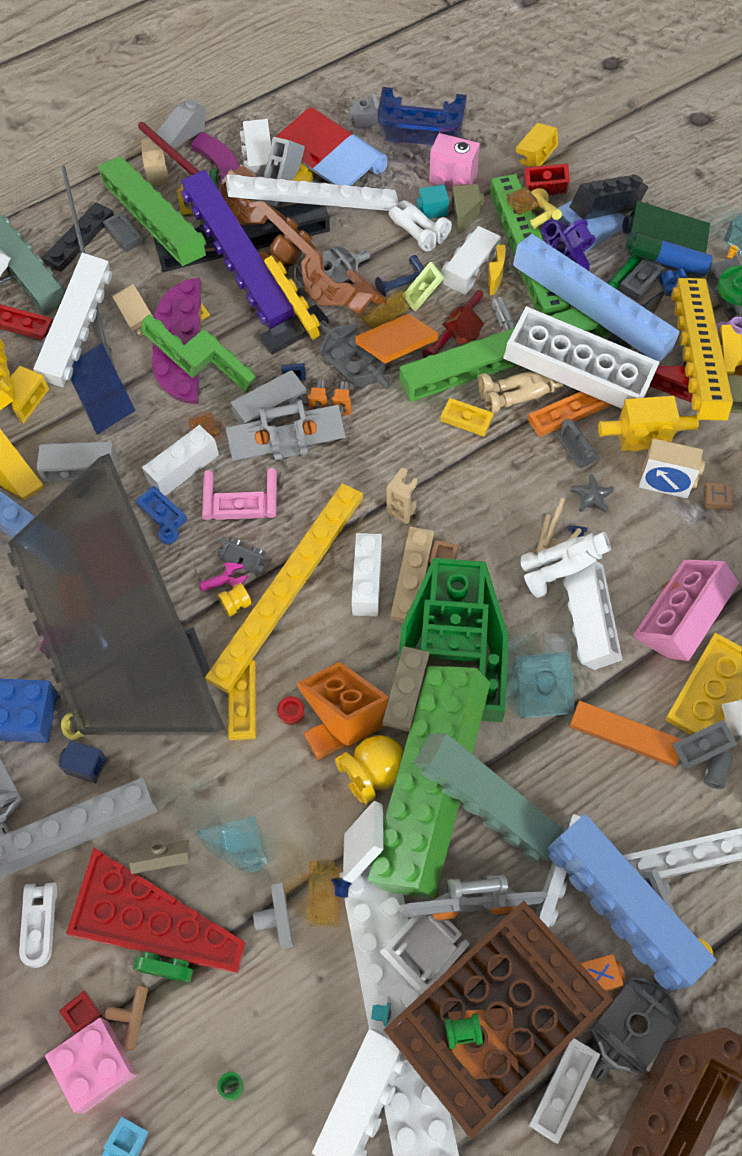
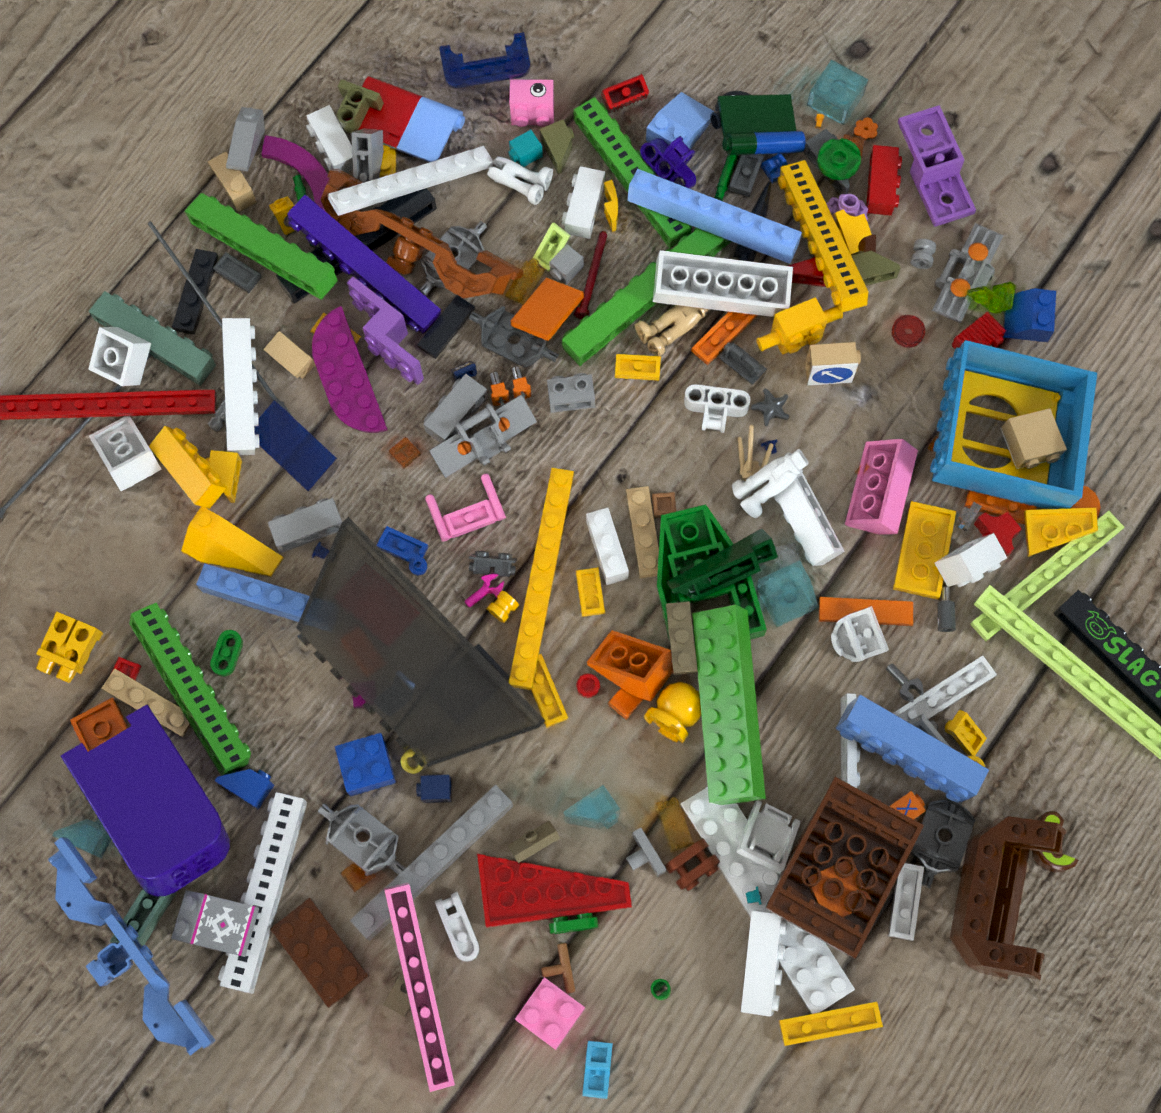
camera: 20 degrees left, 10 degrees up
red tile [59,991,103,1035] -> none
dark red bar [138,122,211,178] -> none
bright green bracket [141,314,256,393] -> none
white brick [142,425,219,496] -> none
yellow plate [264,255,320,340] -> none
clear blue piece [331,877,352,898] -> none
white tile [343,801,383,883] -> none
light grey brick [349,94,380,128] -> none
dark blue piece [375,255,425,298] -> none
tan hinge [386,467,417,524] -> none
light grey piece [398,875,547,920] -> none
sand green brick [413,733,565,863] -> none
clear red brick [442,304,484,344] -> none
green bush [445,1013,483,1049] -> none
light grey axle [492,297,516,332] -> none
clear orange plate [507,187,538,215] -> none
yellow hinge [516,123,558,167] -> none
light yellow piece [528,188,562,229] -> none
black brick [569,174,649,220] -> none
dark grey plate [672,719,738,770] -> none
medium nougat tile [704,483,732,510] -> none
none -> olive tile [337,79,384,133]
none -> medium lavender bracket [347,277,424,385]
none -> light grey brick [547,373,595,413]
none -> light grey brick [549,244,584,285]
none -> yellow plate [576,567,605,617]
none -> copper brick [665,838,720,891]
none -> dark green wedge [667,529,778,601]
none -> white beam [684,384,750,433]
none -> white slope [831,606,889,662]
none -> flat silver bar [886,663,923,702]
none -> yellow tile [945,710,987,756]

